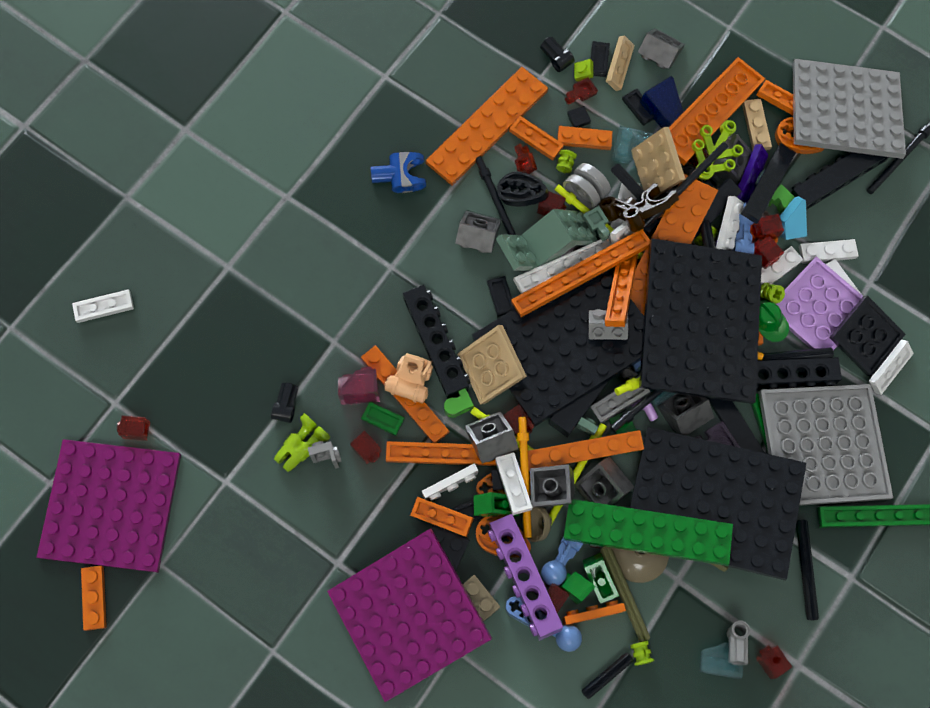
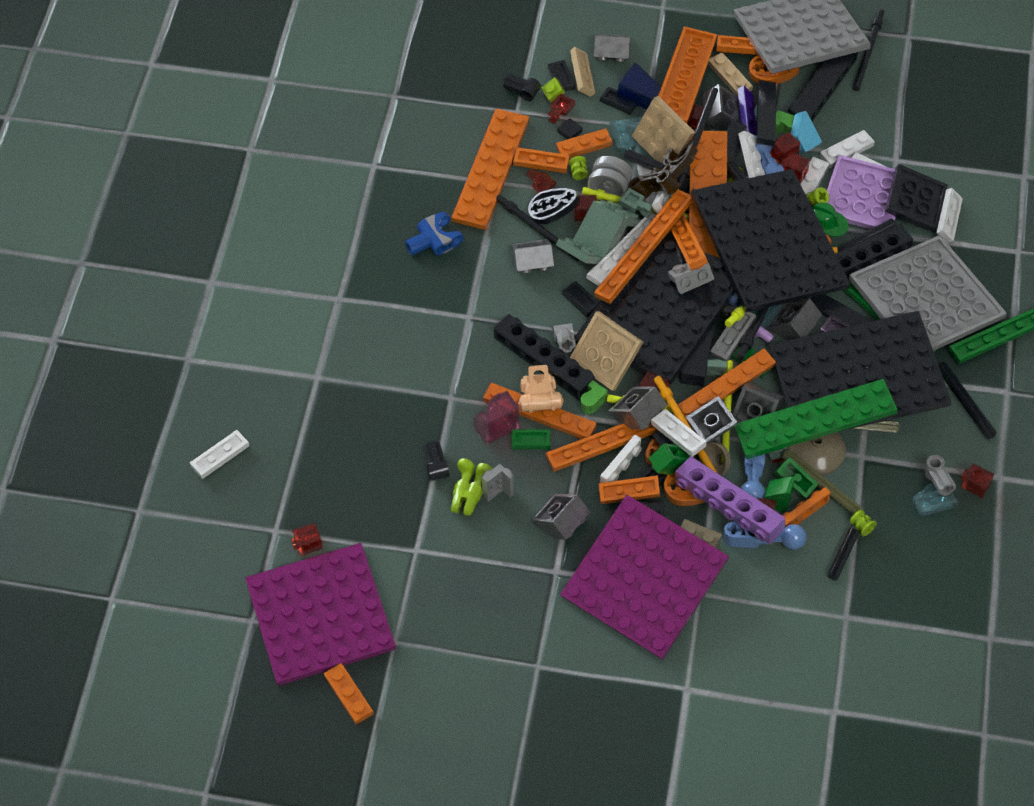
camera: 20 degrees left, 15 degrees down
clear red brick [350,431,381,464] -> none
lime plant [692,120,744,180] -> none
none -> flat silver slope [531,493,591,540]
none -> light grey piece [553,323,576,353]

